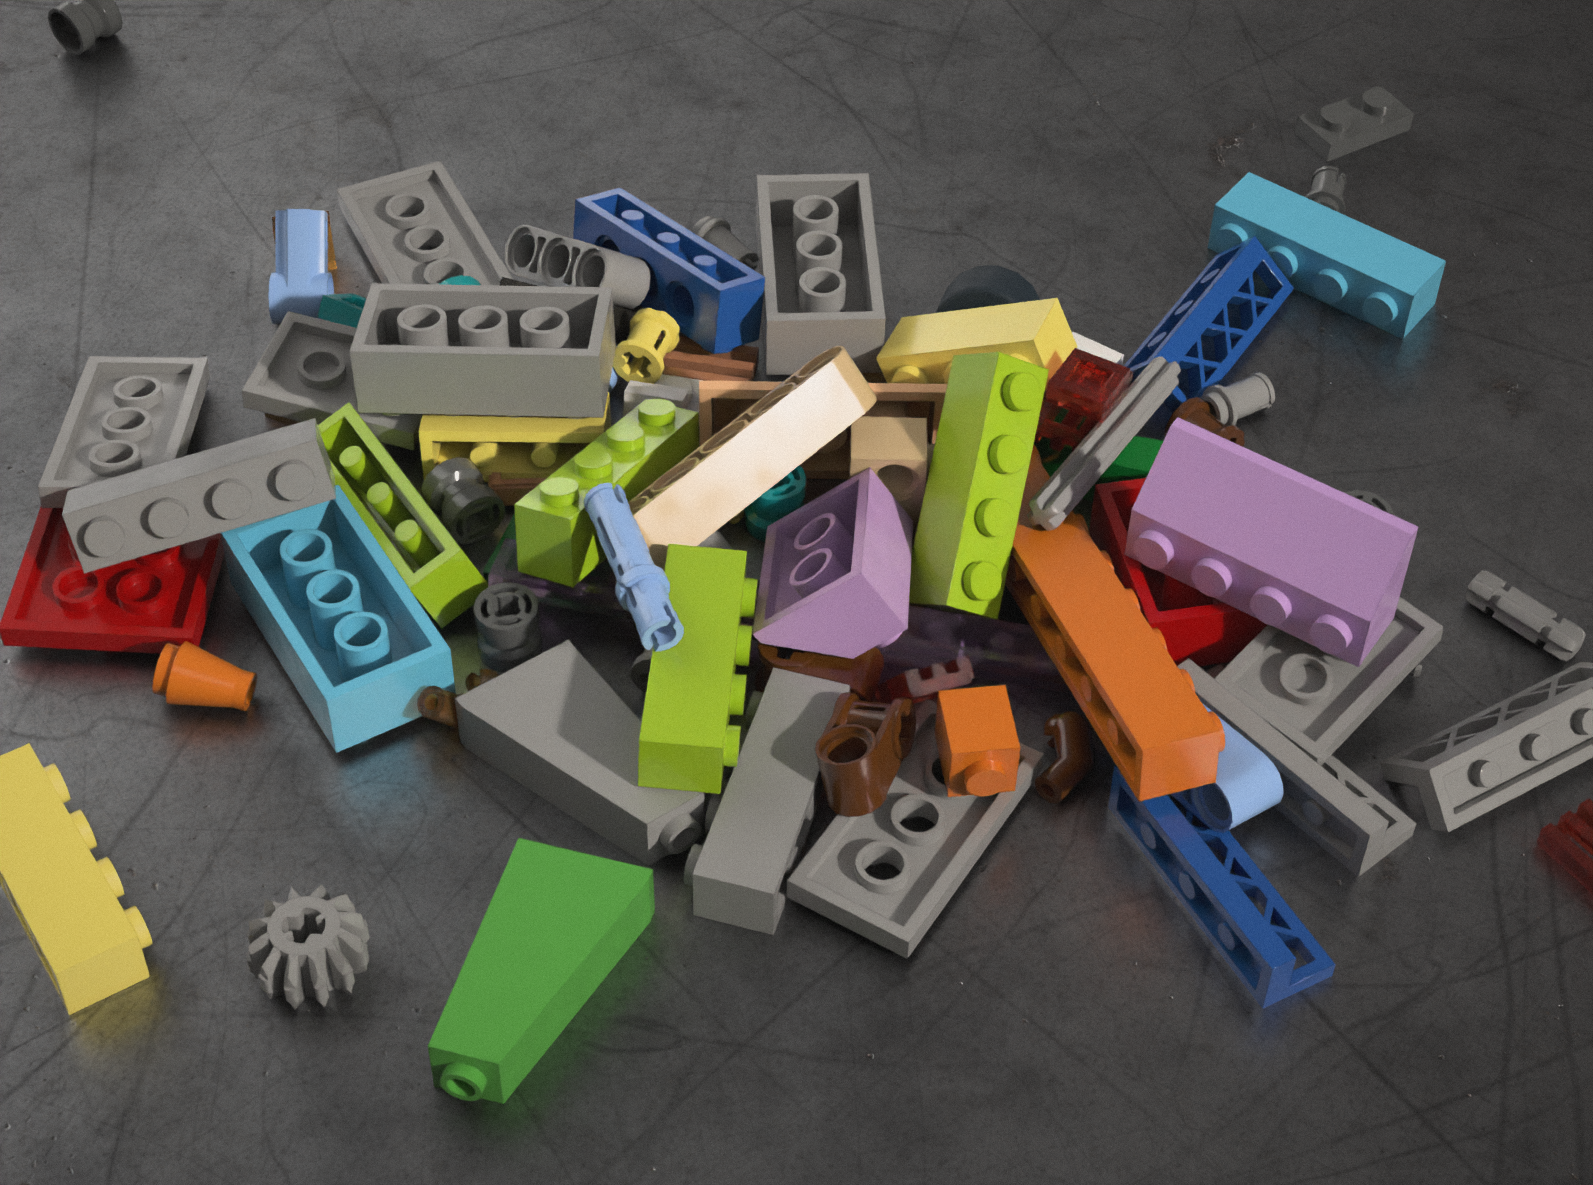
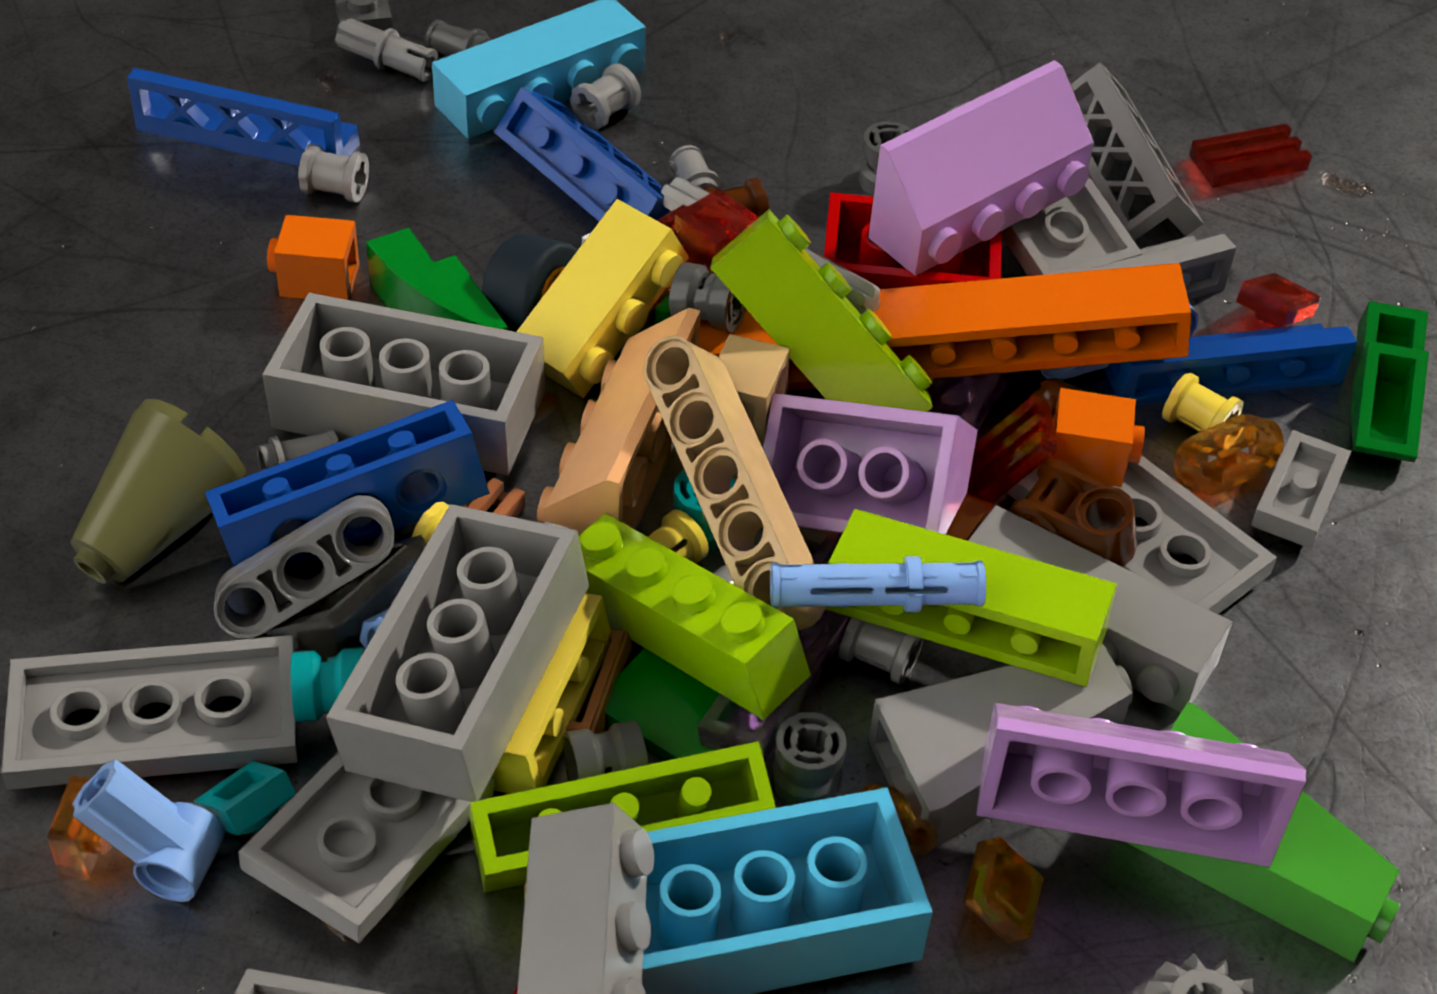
camera: 75 degrees left, 0 degrees up
none -> olive cone [70,399,247,584]
none -> blue fence [127,68,359,166]
none -> orange brick [267,215,360,300]
none -> light grey bush [298,144,369,203]
none -> light grey axle [335,19,438,82]
none -> green slope [366,228,508,330]
none -> light grey bush [570,63,641,130]
none -> clear orange plate [963,836,1044,944]
none -> lavender slope [976,703,1306,867]
none -> light yellow bush [1162,372,1244,448]
none -> clear orange beam [1173,414,1284,495]
none -> clear red plate [1236,272,1321,328]
none -> light grey plate [1251,430,1351,549]
none -> green slope [1351,301,1429,462]

